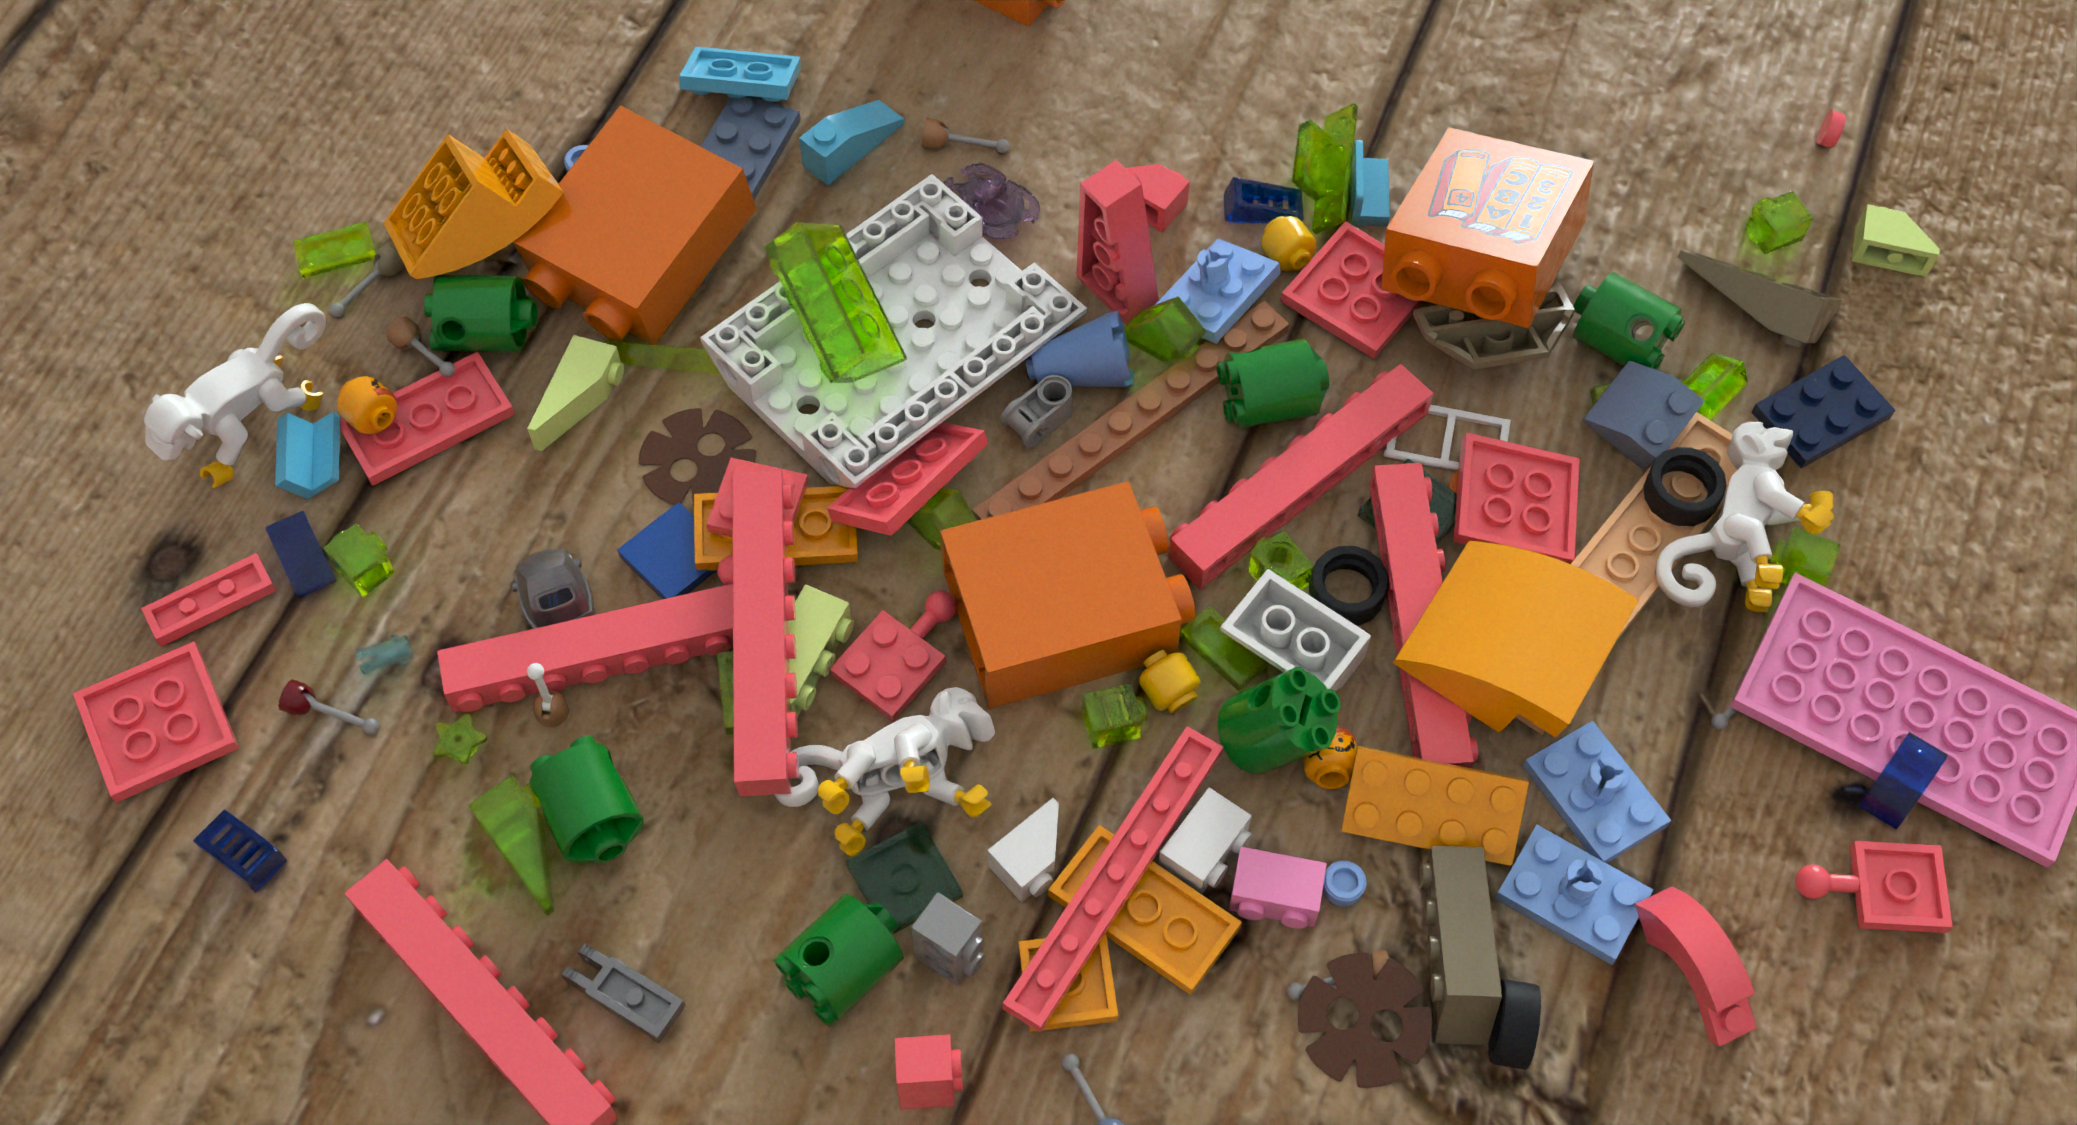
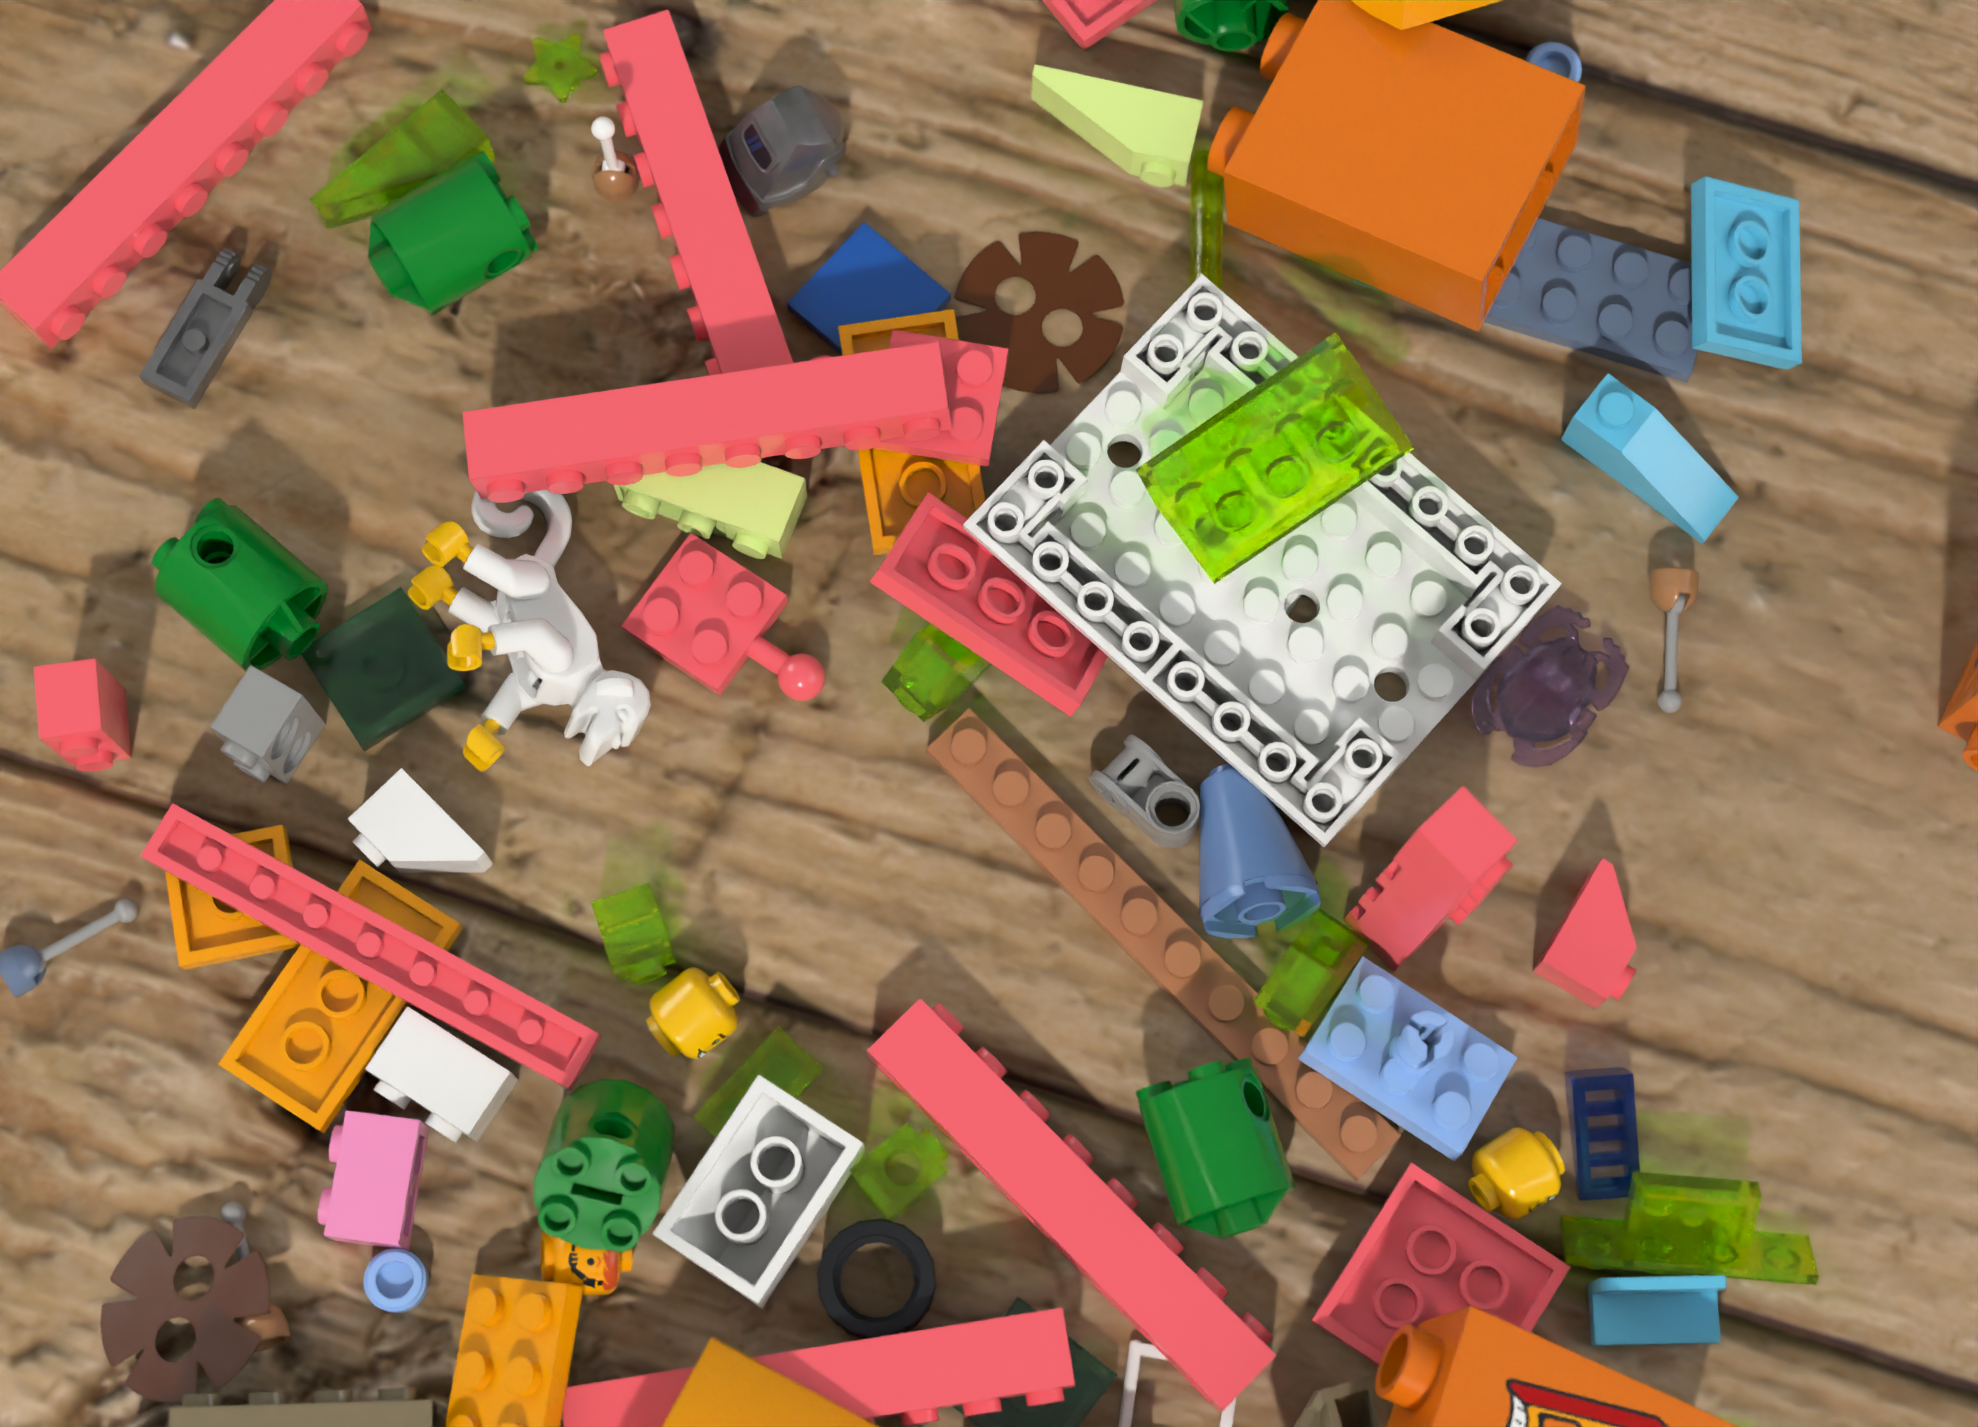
camera: 85 degrees right, 15 degrees up
orange brick [940,481,1196,709] -> none

